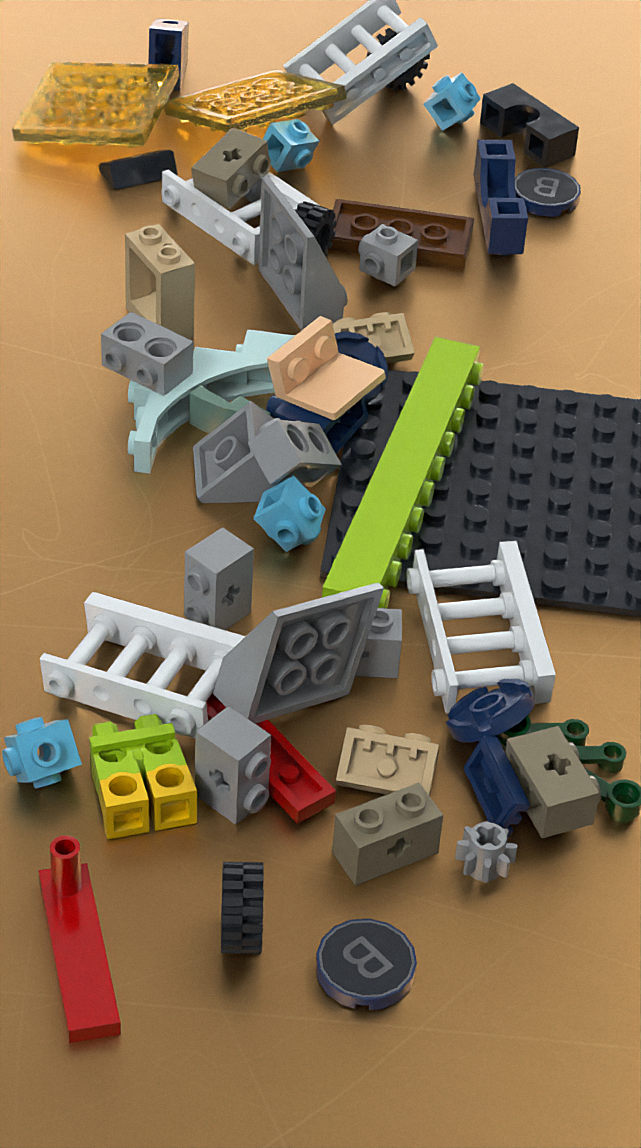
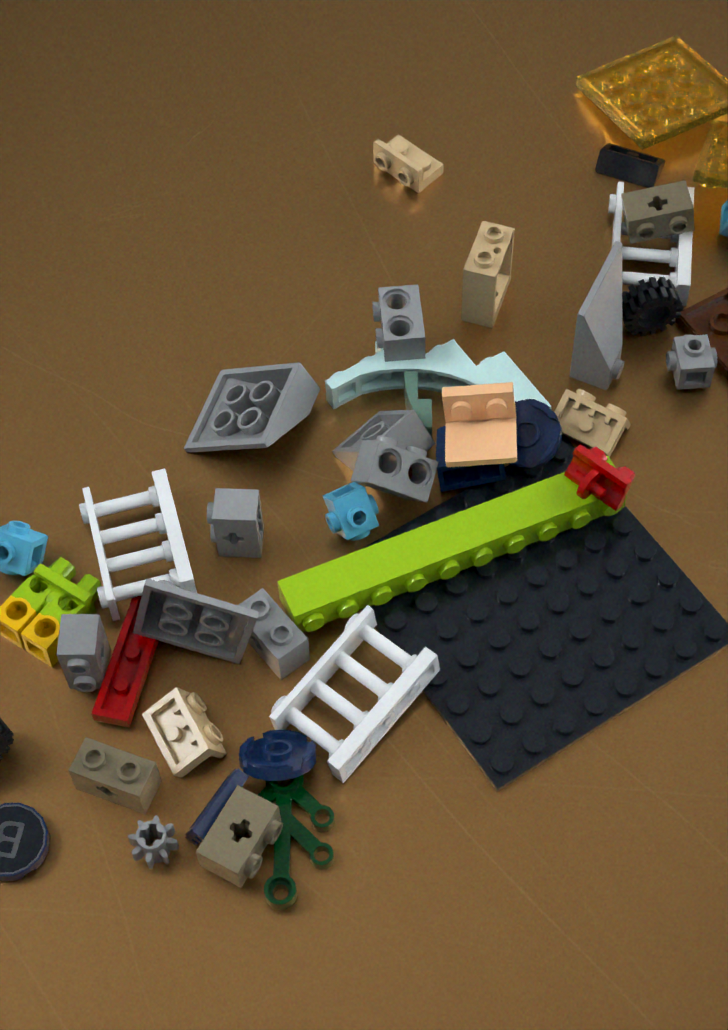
camera: 55 degrees right, 15 degrees up
none -> light grey slope [184,362,320,453]
none -> red hips [564,444,635,511]

